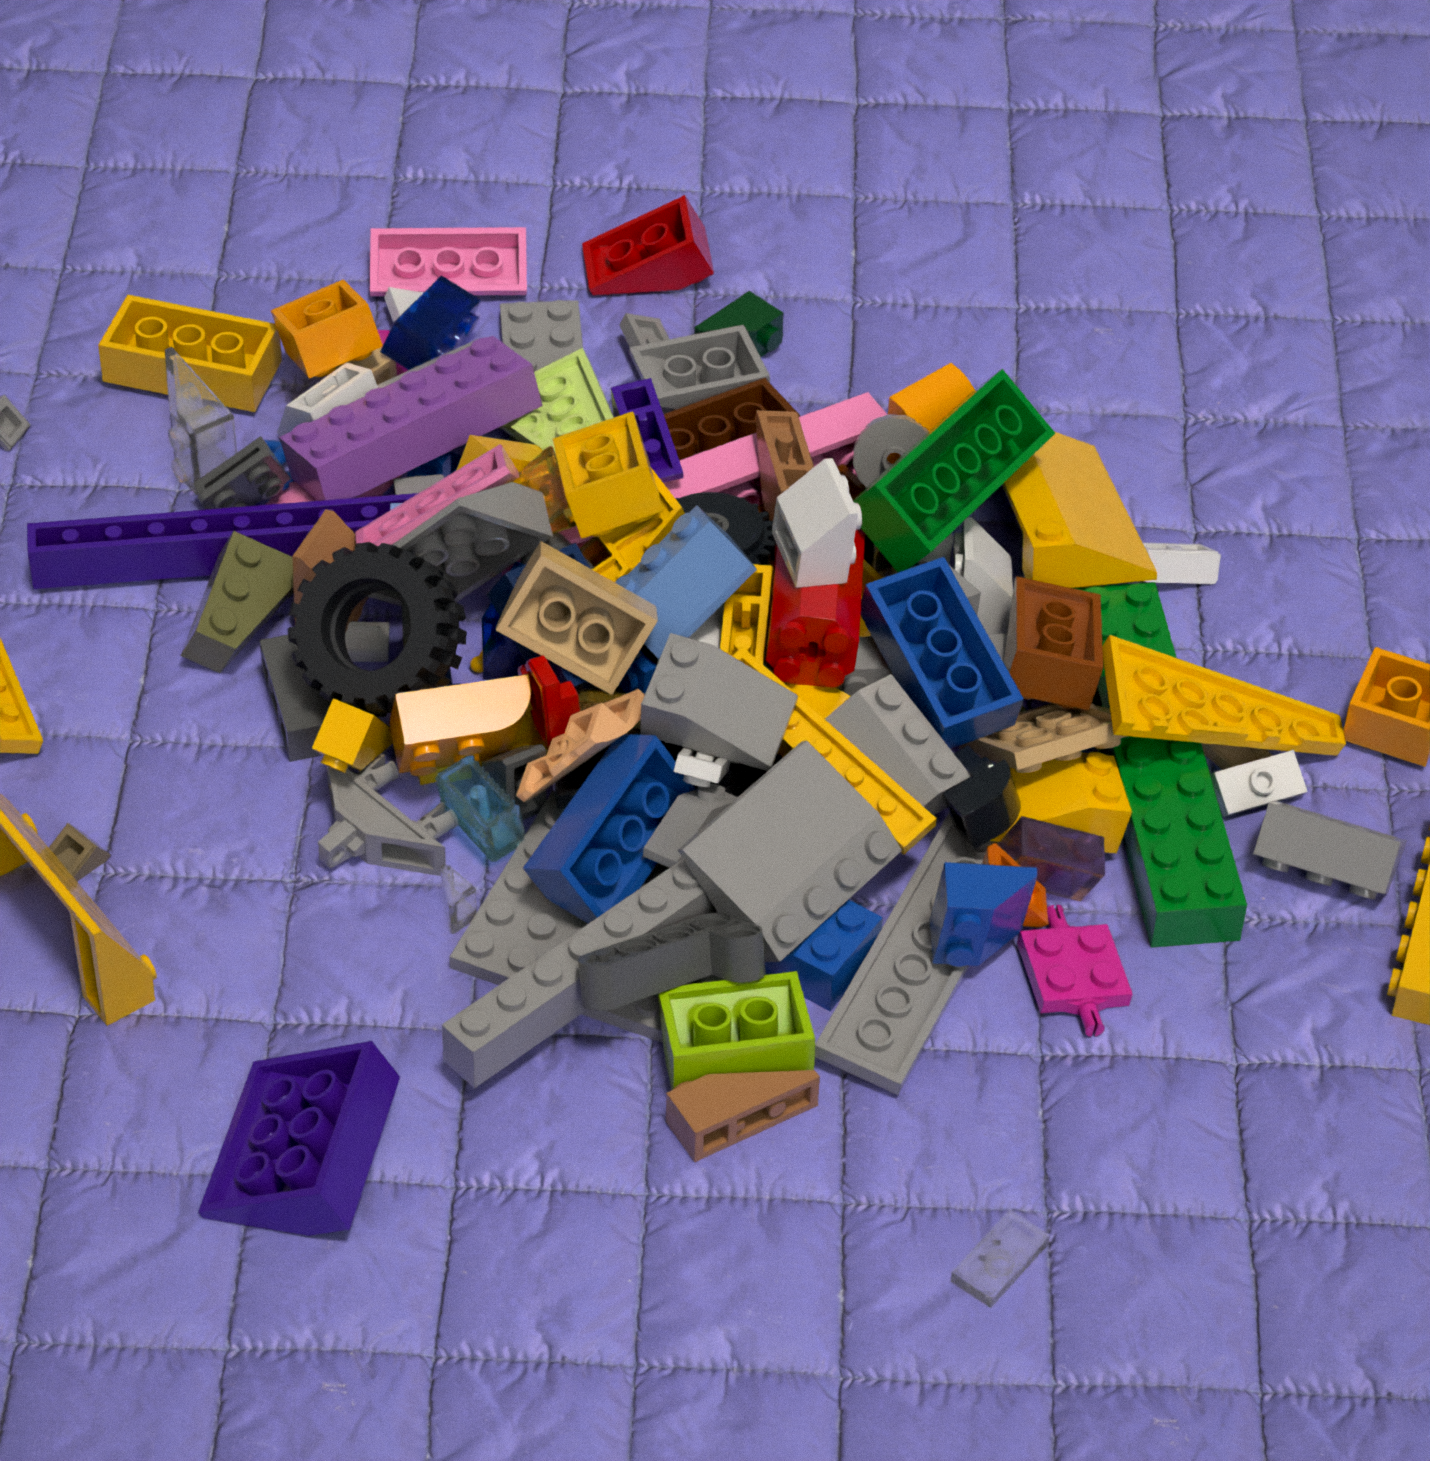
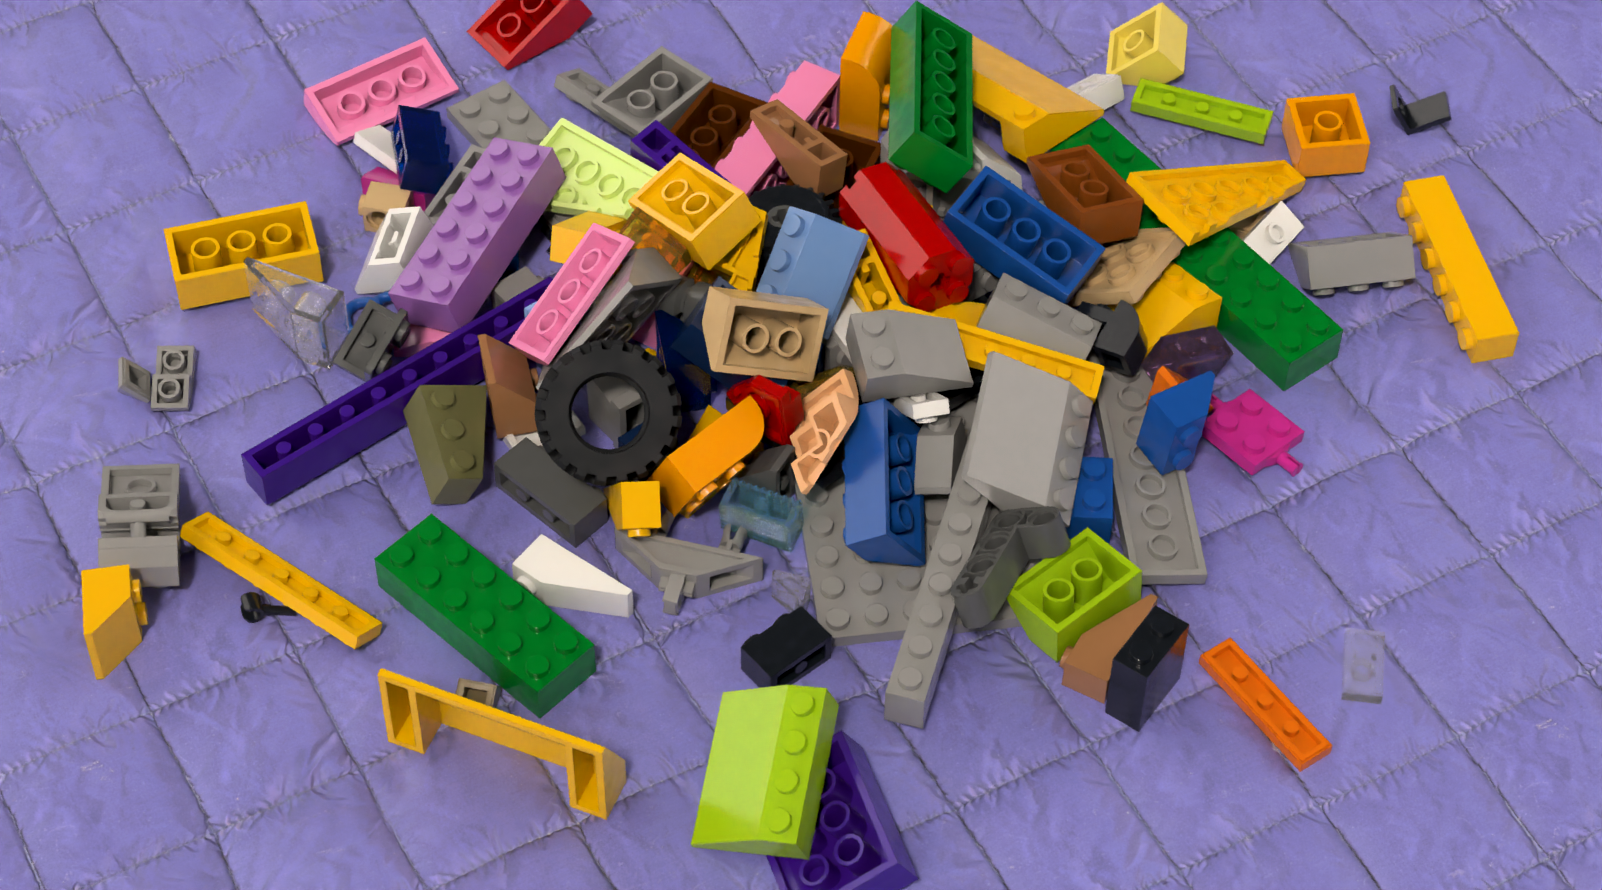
camera: 30 degrees left, 5 degrees up
light orange brick [270,279,383,378] -> none
dark green slope [694,291,784,357] -> none
white slope [772,458,862,588] -> none
light grey plate [853,414,928,488] -> none
none -> light grey slope [151,345,196,411]
none -> green brick [374,514,596,719]
none -> white slope [512,534,634,618]
none -> lime slope [691,685,839,860]
none -> black brick [741,606,832,688]
none -> black brick [1105,605,1189,732]
none -> light yellow slope [1106,2,1188,86]
none -> lime plate [1130,78,1274,144]
none -> orange tile [1199,637,1333,772]

